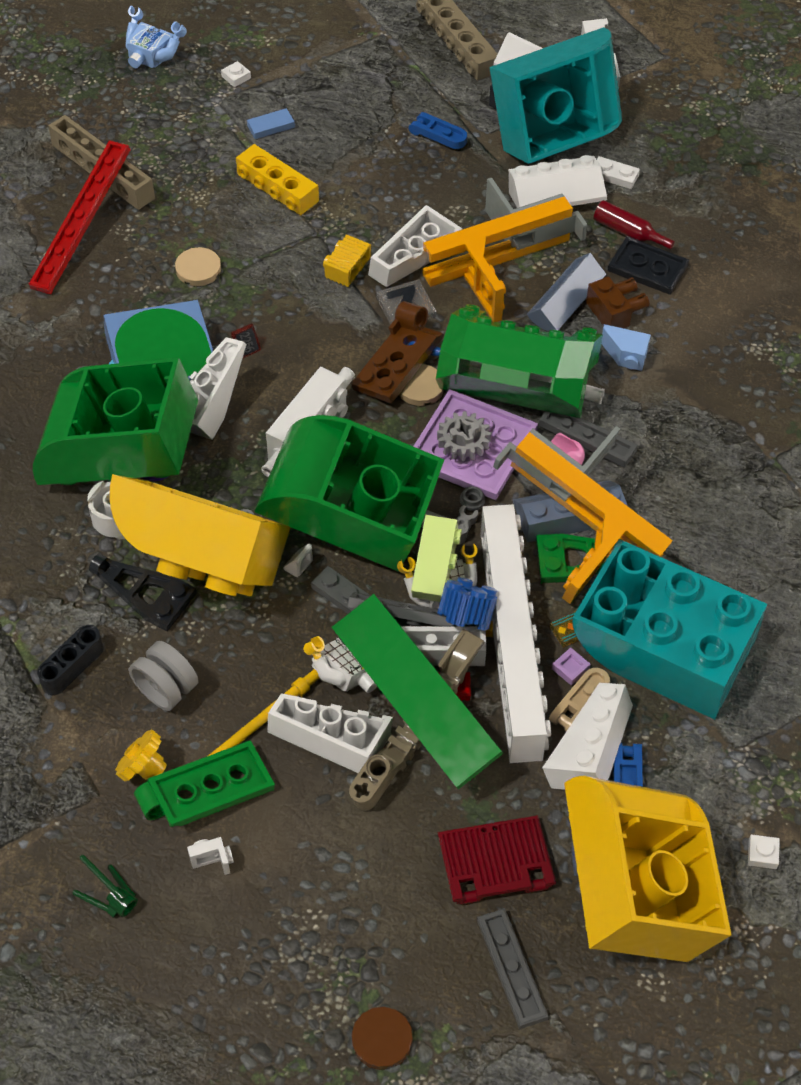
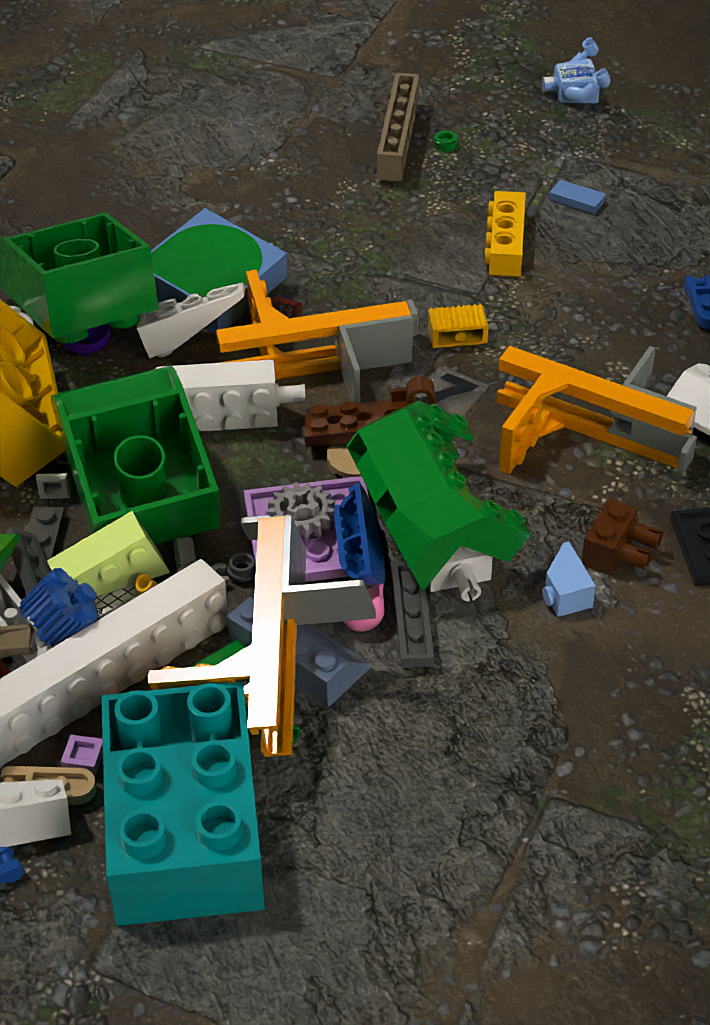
camera: 55 degrees right, 10 degrees down
red tile [28,140,131,295] -> none
tan tile [175,247,221,286] -> none
white plate [221,61,251,87] -> none
white wedge [368,205,462,287] -> none
sand blue brick [527,253,606,331] -> none
none -> light orange piece [216,270,418,403]
none -> blue brick [334,482,385,586]
none -> green tile [433,131,458,152]

